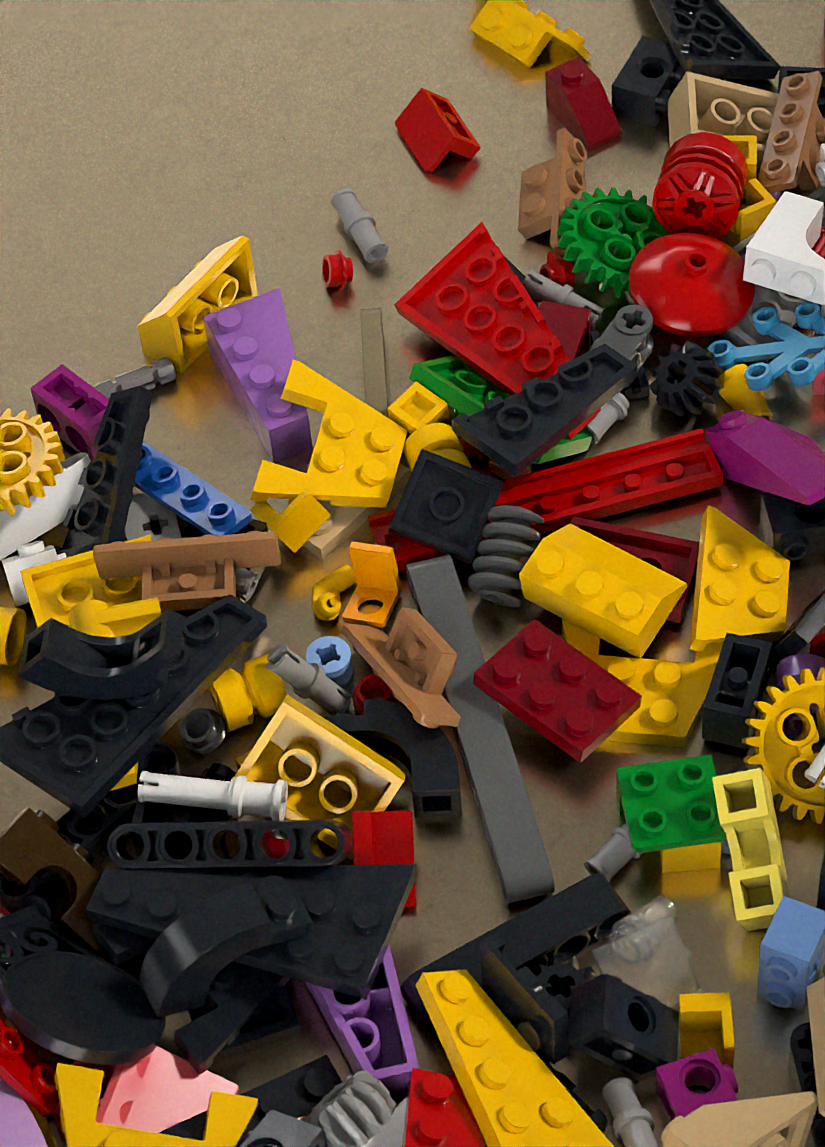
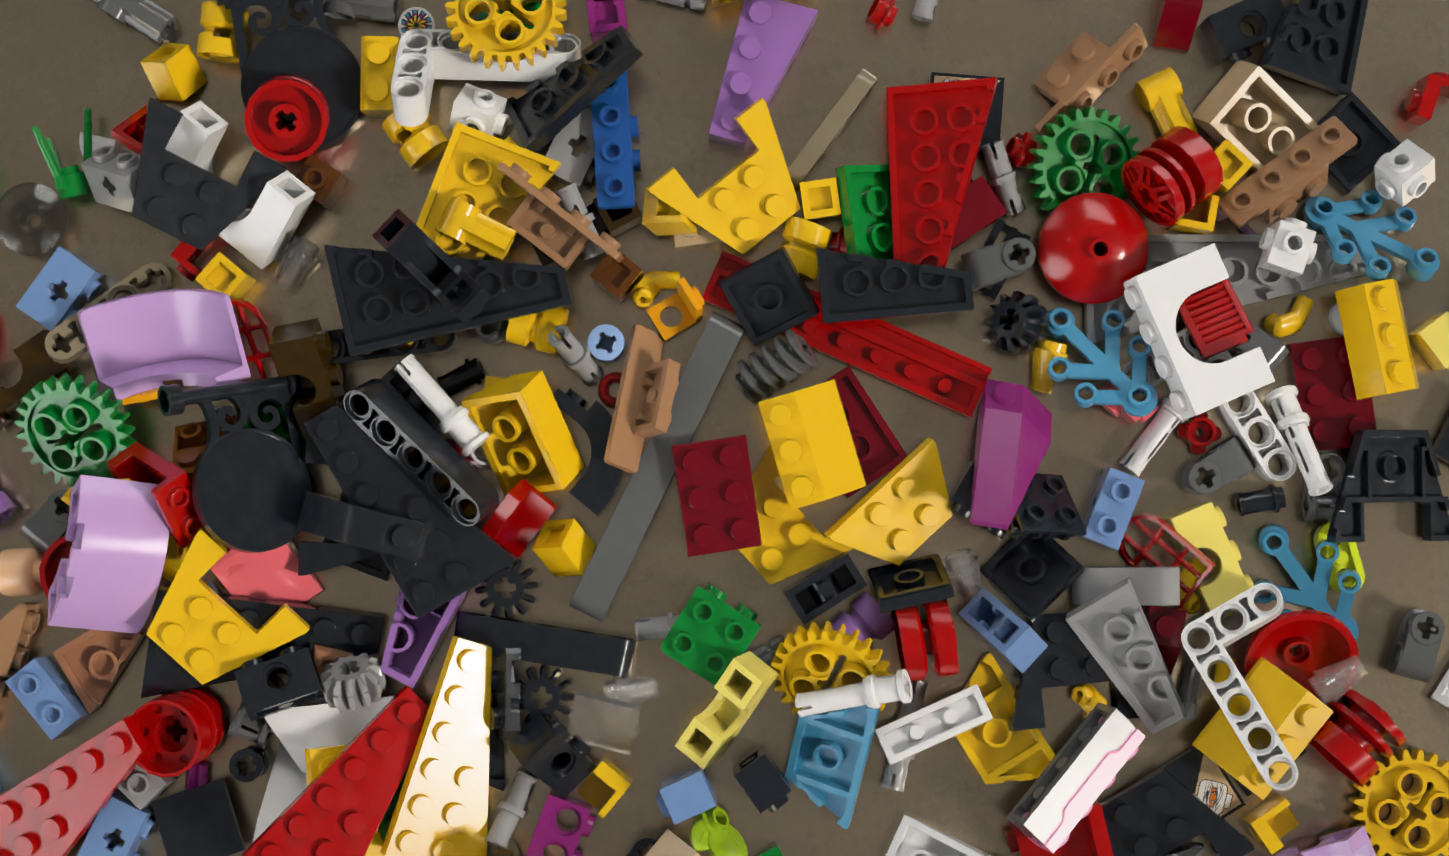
camera: 30 degrees right, 35 degrees up
none -> black gear [475,558,539,619]
none -> yellow panel [532,518,596,577]
none -> reddish brown brick [590,250,644,303]
none -> yellow piece [1135,67,1198,135]

